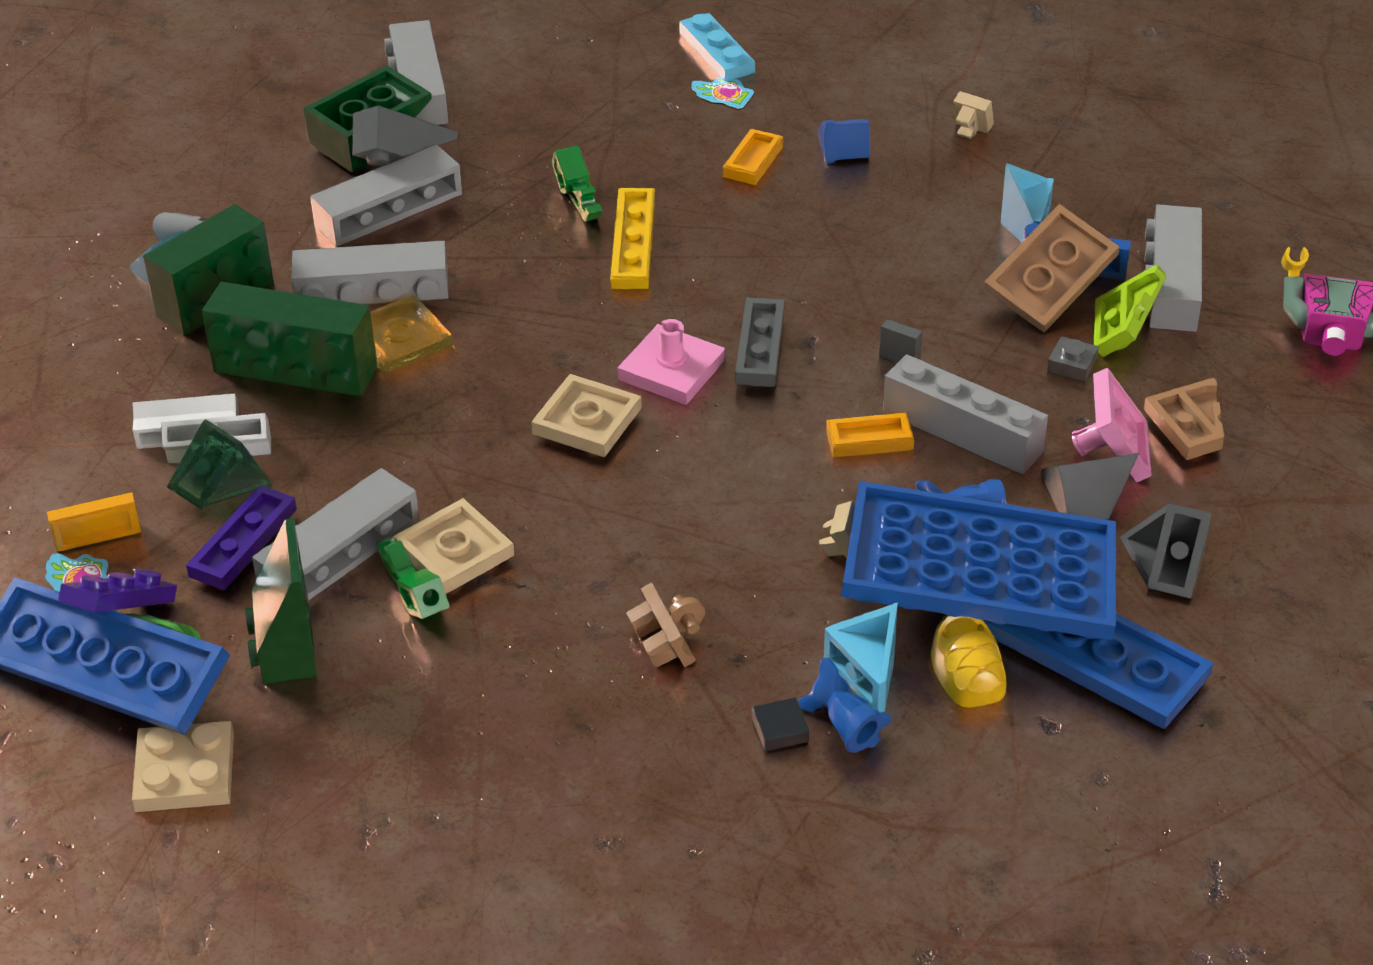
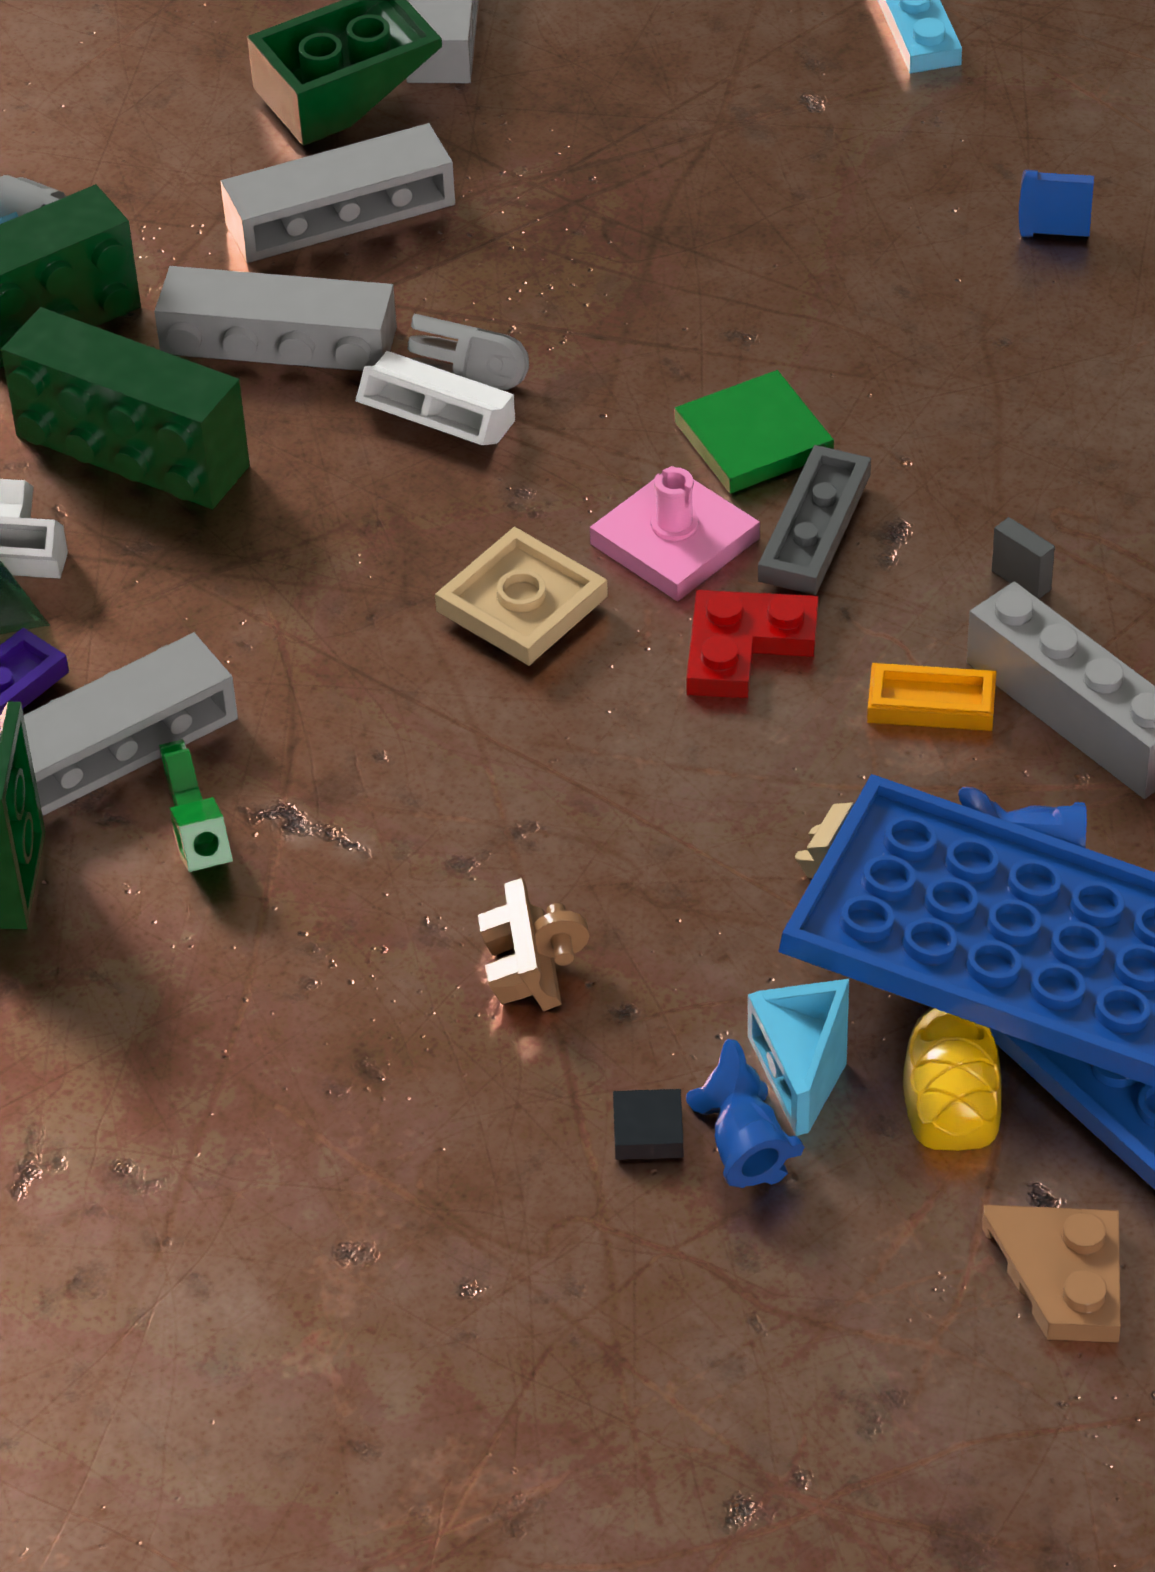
camera: 15 degrees right, 5 degrees up
dark grey slope [352,106,458,166] -> none
clear yellow tile [371,295,453,373] -> none
tan plate [393,498,514,594] -> none
green piece [551,145,602,221] -> none
yellow tile [610,188,655,289] -> none
sticker [692,78,754,109] -> none
light orange tile [723,129,783,185] -> none
none -> white piece [355,351,515,445]
none -> light grey arm [407,313,530,390]
none -> green tile [675,370,834,494]
none -> red plate [686,590,819,698]
none -> medium nougat wing [982,1205,1121,1343]

